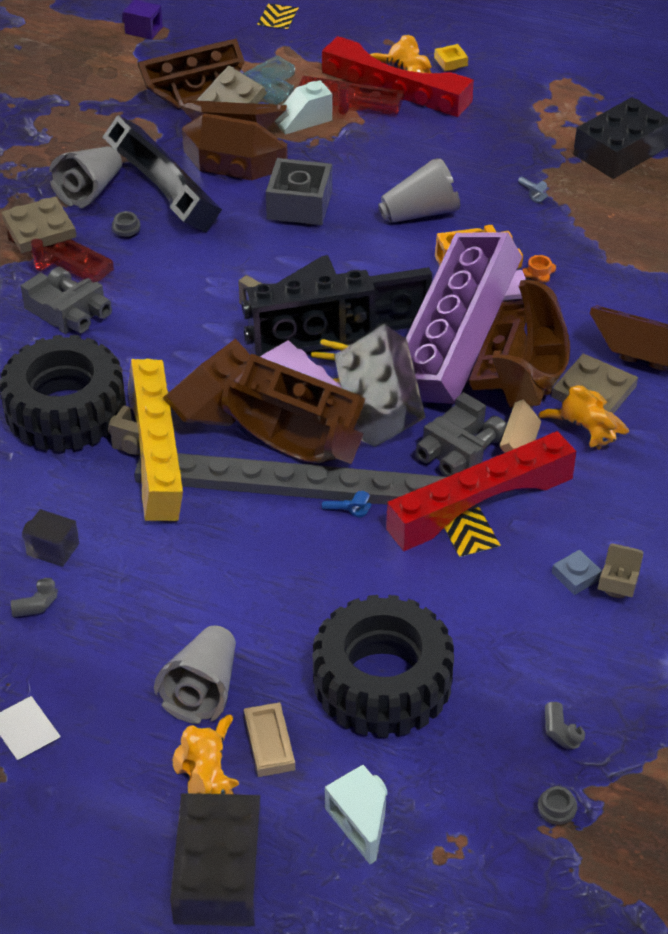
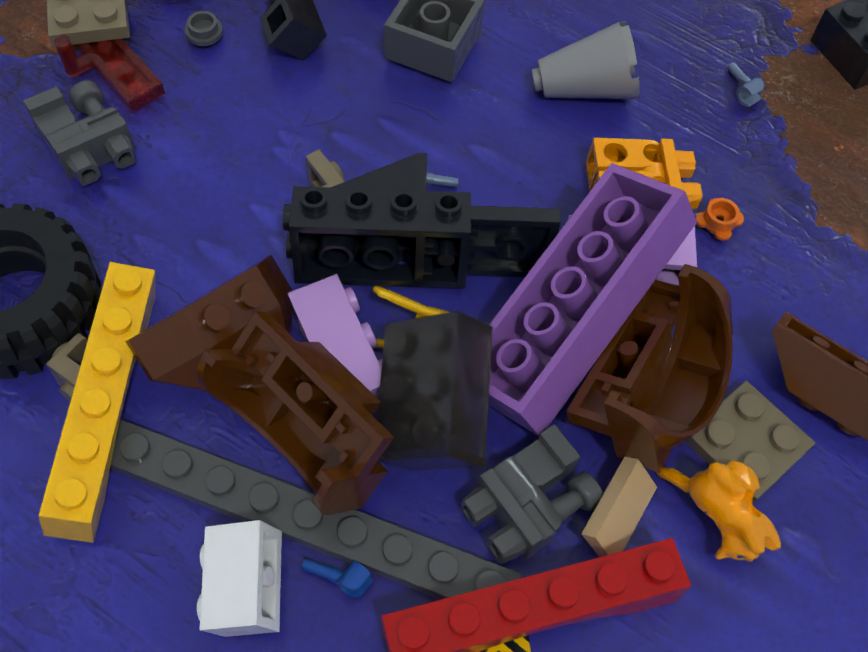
camera: 10 degrees right, 15 degrees up
none -> white brick [197,520,282,637]

